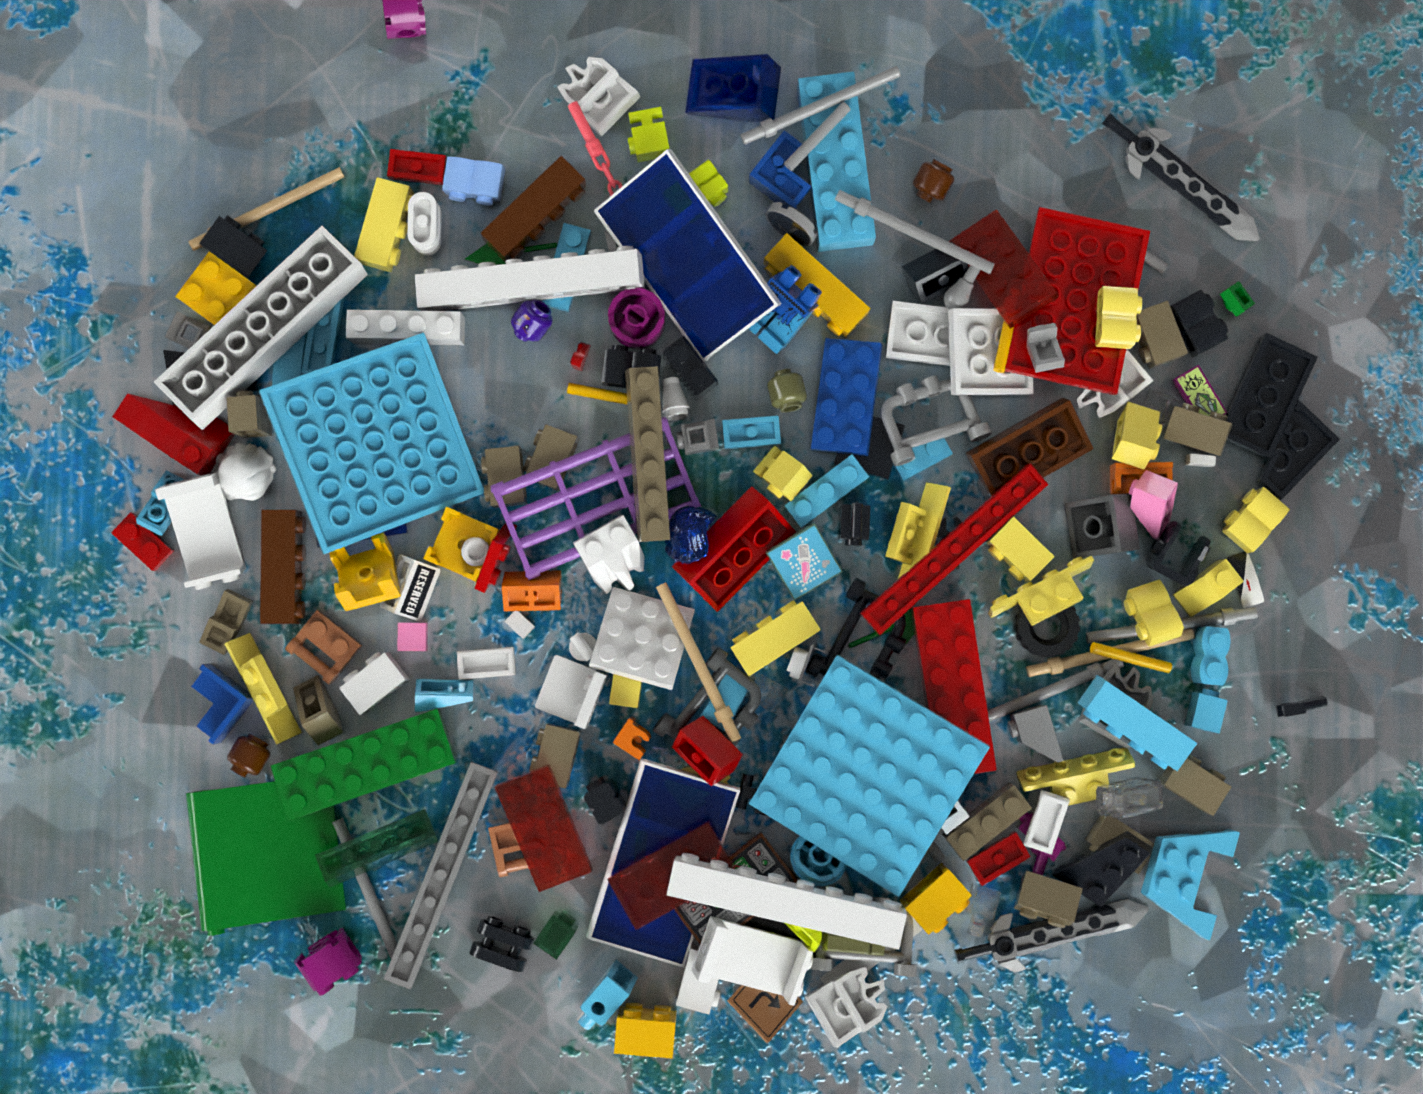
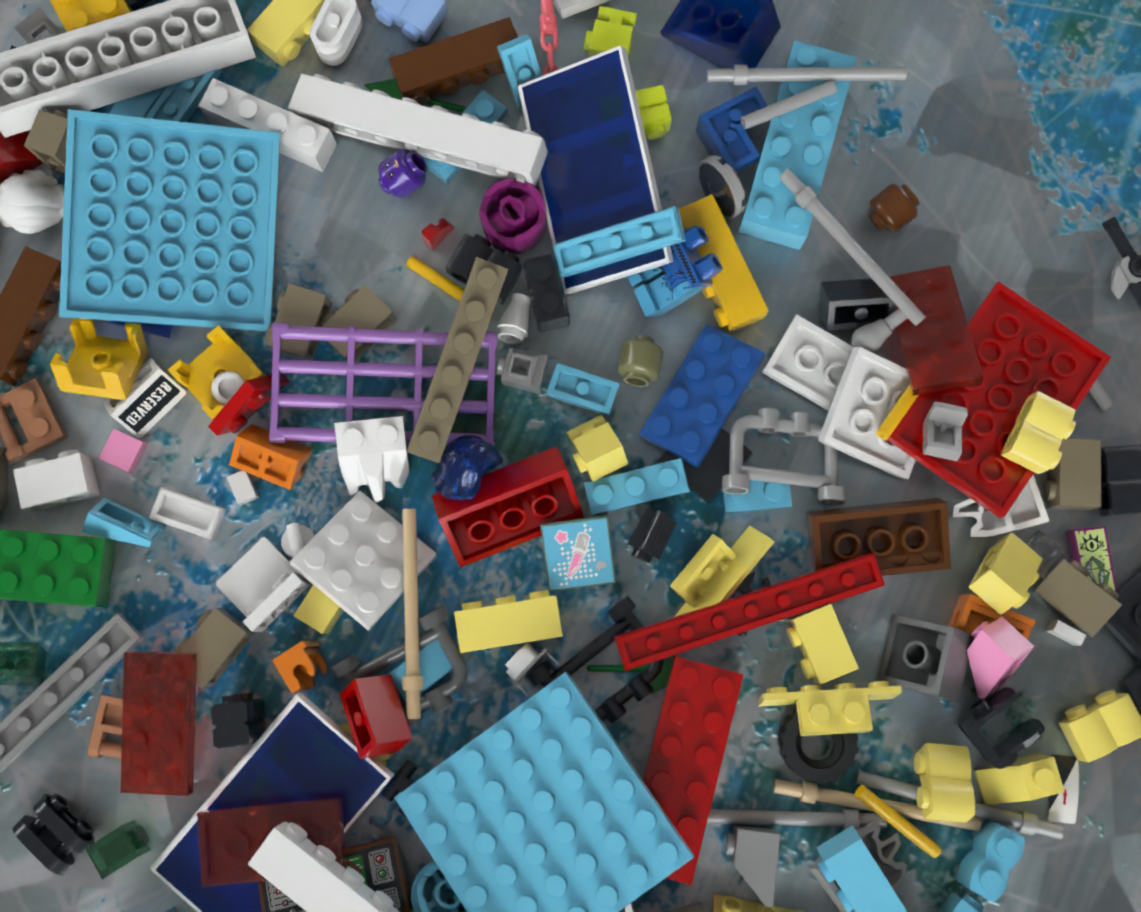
camera: 20 degrees right, 5 degrees down
none -> medium azure plate [497,34,548,109]
none -> medium azure tile [553,206,686,278]

